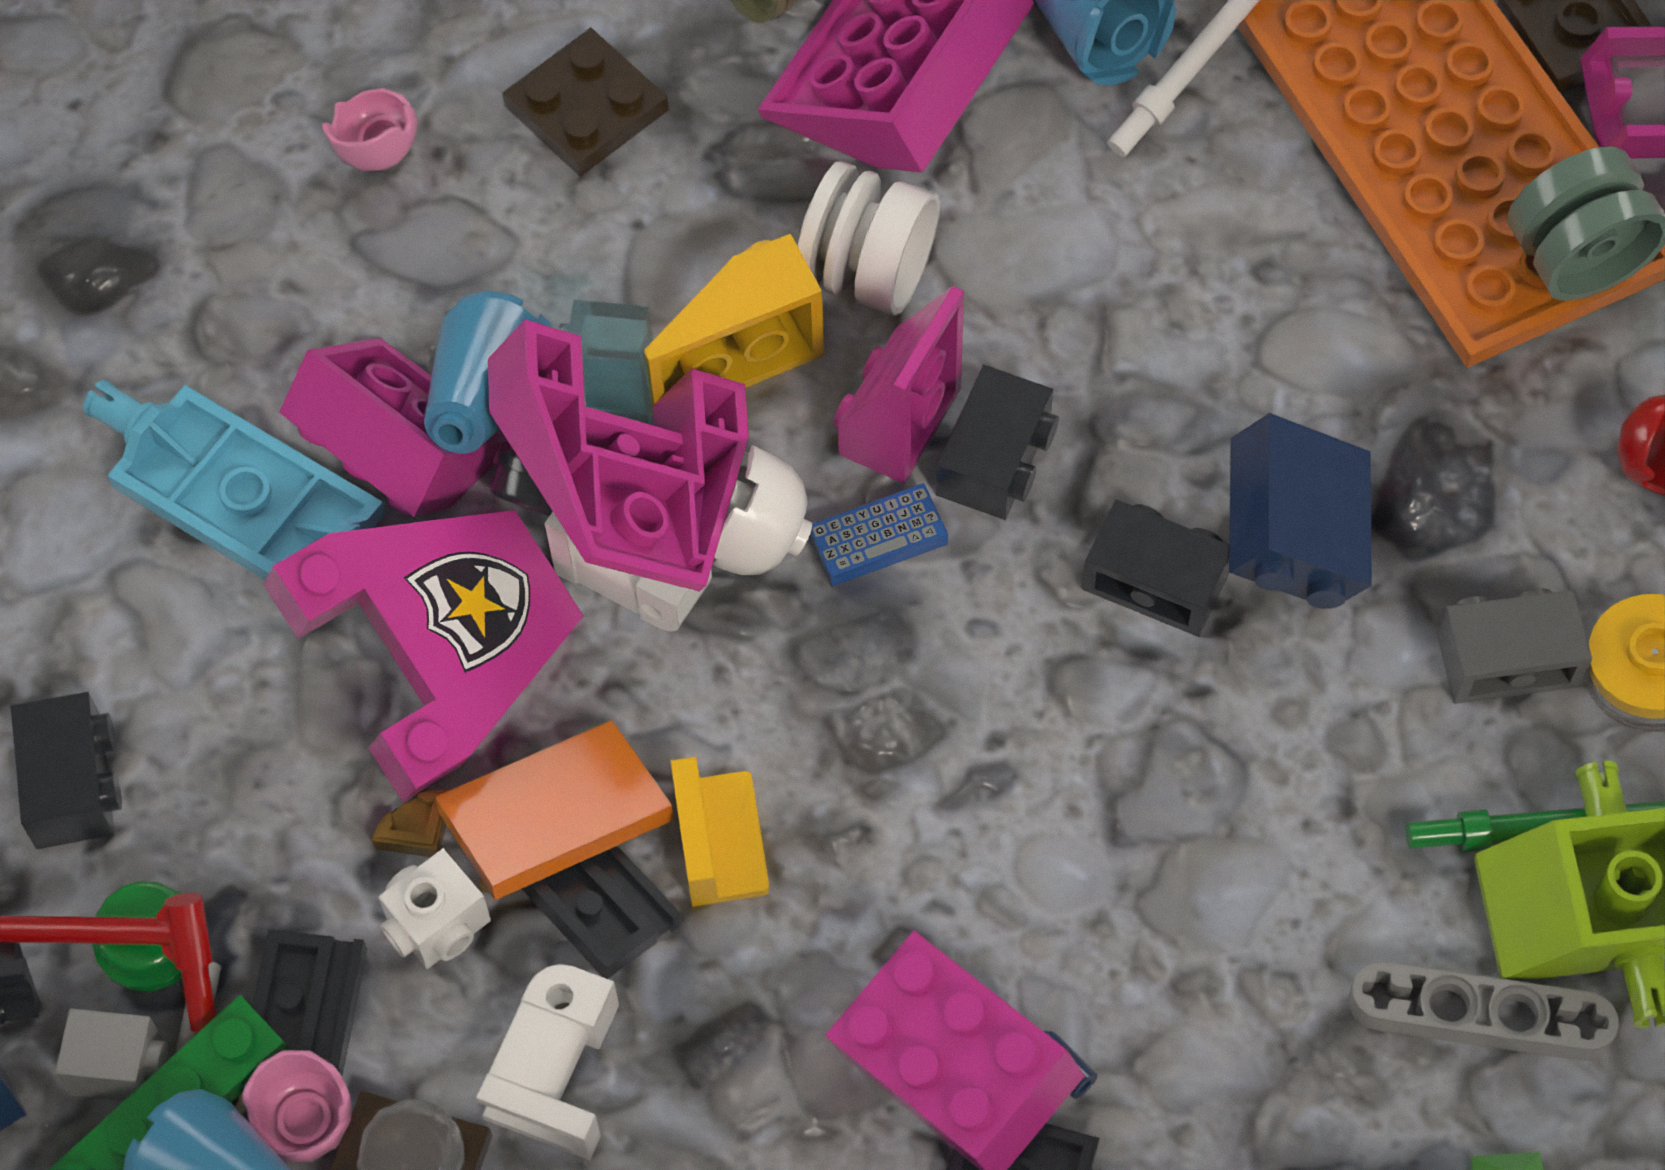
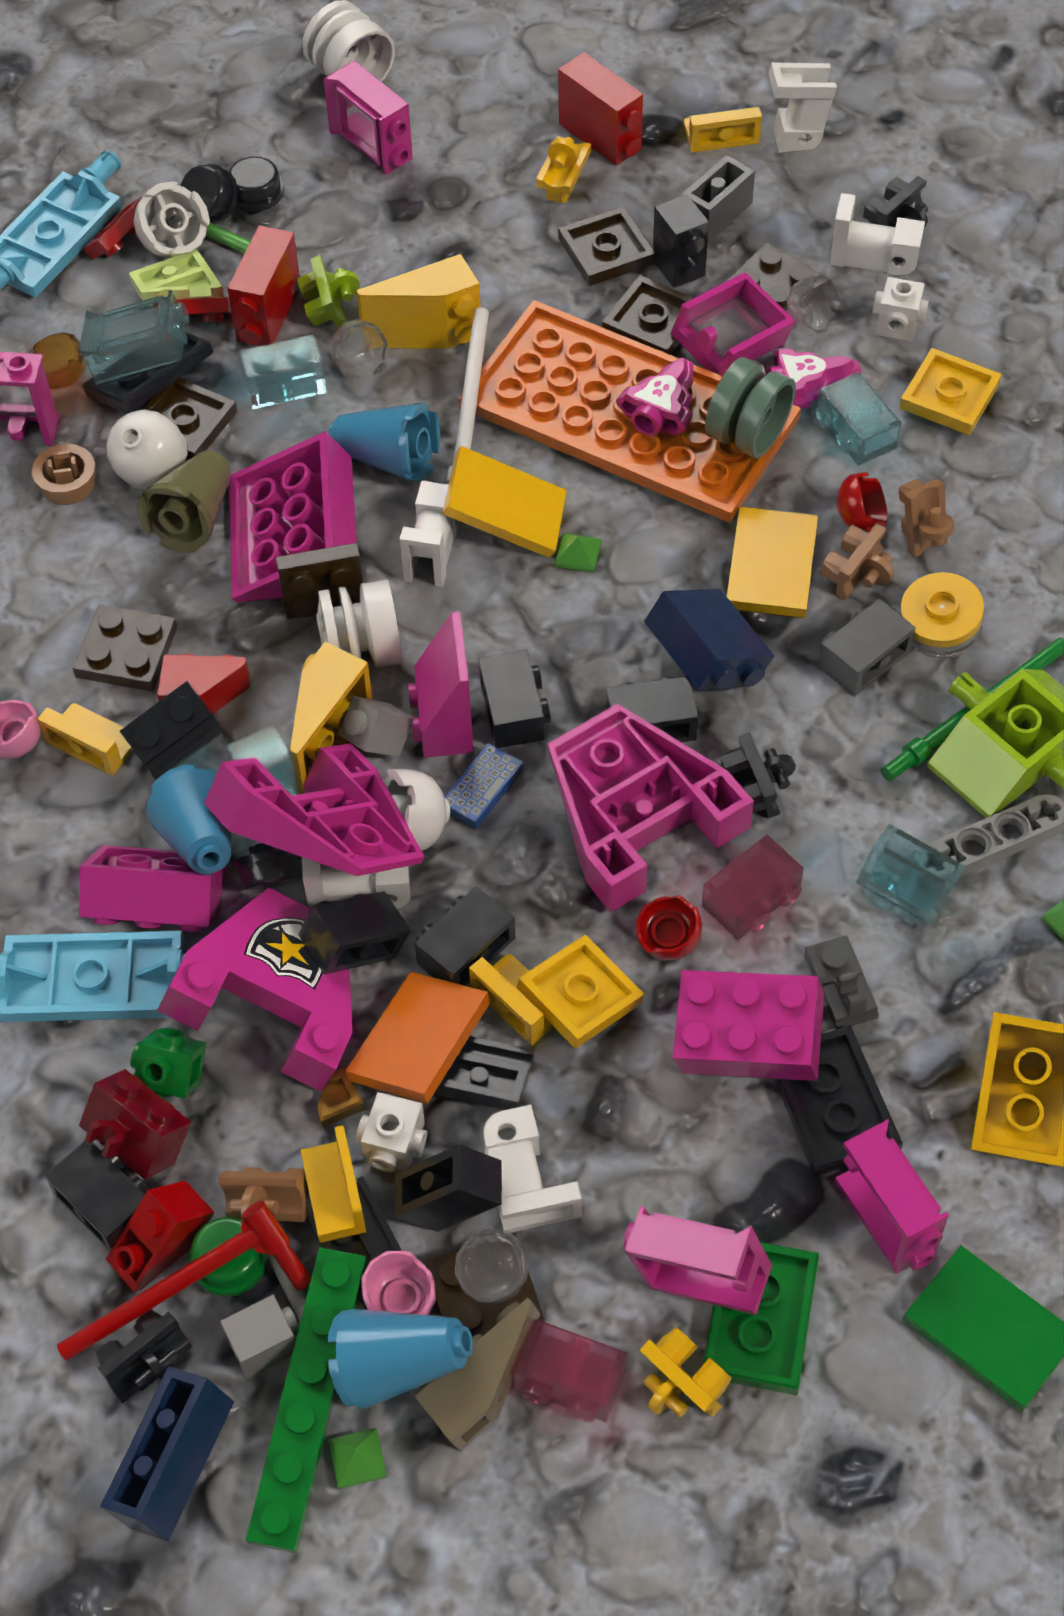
camera: 35 degrees left, 5 degrees down
none -> yellow panel [37,703,133,776]
none -> dark red brick [79,1069,192,1180]
none -> red slope [105,1180,215,1292]
none -> black plate [120,681,225,780]
none -> green brick [130,1028,207,1099]
none -> slope [157,653,251,714]
none -> medium nougat hips [218,1167,309,1222]
none -> dark brown plate [276,543,363,619]
none -> black brick [298,891,411,975]
none -> yellow panel [300,1125,366,1243]
none -> light grey brick [338,696,414,757]
none -> black brick [395,1144,502,1232]
none -> white piece [400,481,460,587]
none -> black brick [414,886,516,986]
none -> yellow tile [442,446,567,558]
none -> yellow plate [517,934,644,1049]
none -> dark pink wedge [547,703,754,913]
none -> bright green slope [555,532,602,573]
none -> dark pink rock [616,357,693,436]
none -> red hair [636,895,703,961]
none -> clear pink brick [702,834,804,940]
none -> black hips [720,732,796,819]
none -> yellow tile [727,507,818,618]
none -> dark grey plate [804,935,879,1029]
none -> medium nougat hips [821,523,894,601]
none -> clear light blue brick [856,824,967,926]

